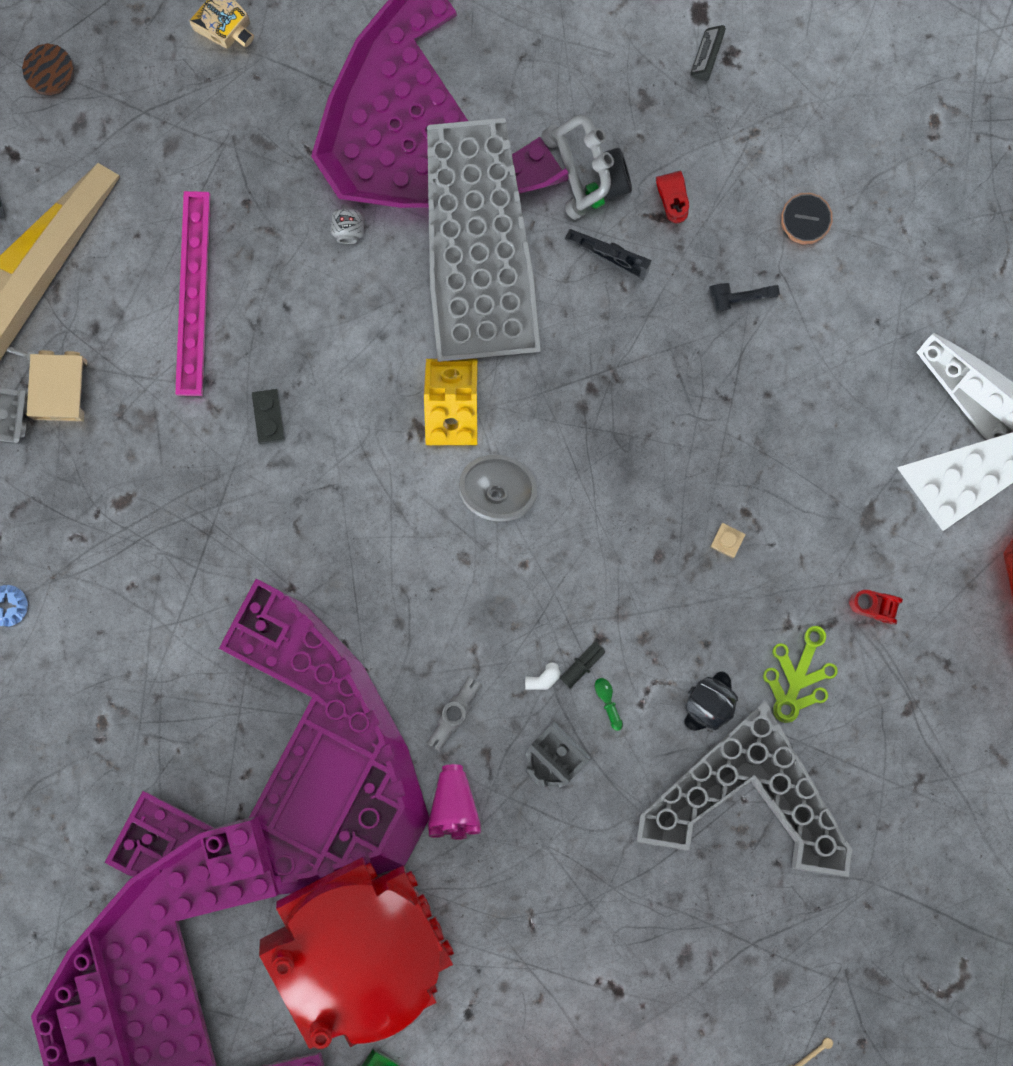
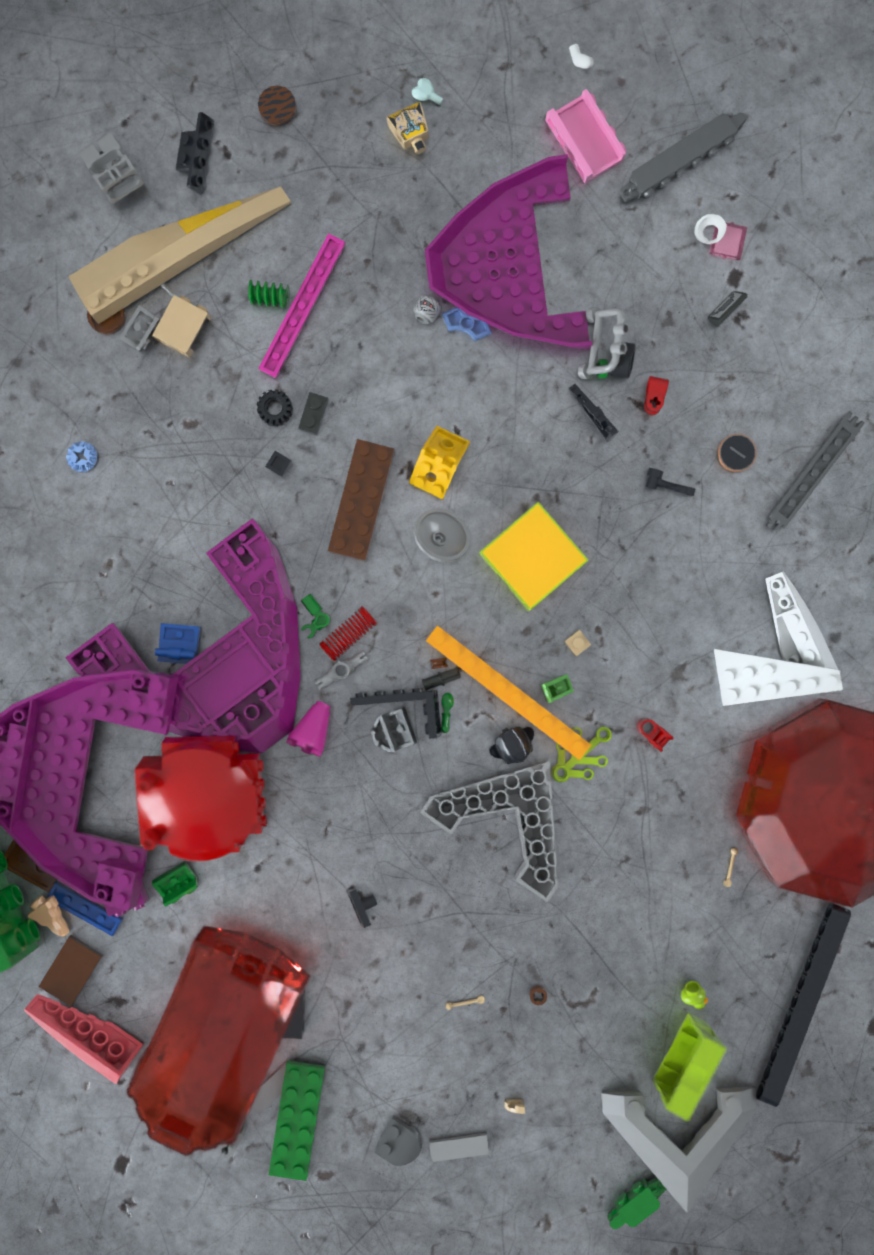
camera: 30 degrees right, 5 degrees up
light grey wing [427,118,541,362] -> none
white arm [525,662,561,690] -> none
none -> blue plate [155,623,201,664]
none -> green piece [248,280,290,309]
none -> black tyre [257,389,293,426]
none -> black tile [265,451,292,477]
none -> green bar [301,593,331,639]
none -> red piece [319,606,378,661]
none -> reddish brown brick [328,439,395,562]
none -> black tile [346,887,377,928]
none -> black bracket [350,688,442,739]
none -> light orange brick [426,625,591,760]
none -> reddish brown bush [430,658,448,669]
none -> medium blue tile [442,307,492,342]
none -> yellow tile [479,502,588,611]
none -> reddish brown bush [529,986,547,1005]
none -> bright green slope [540,674,574,703]
none -> dark grey hinge [767,411,865,532]

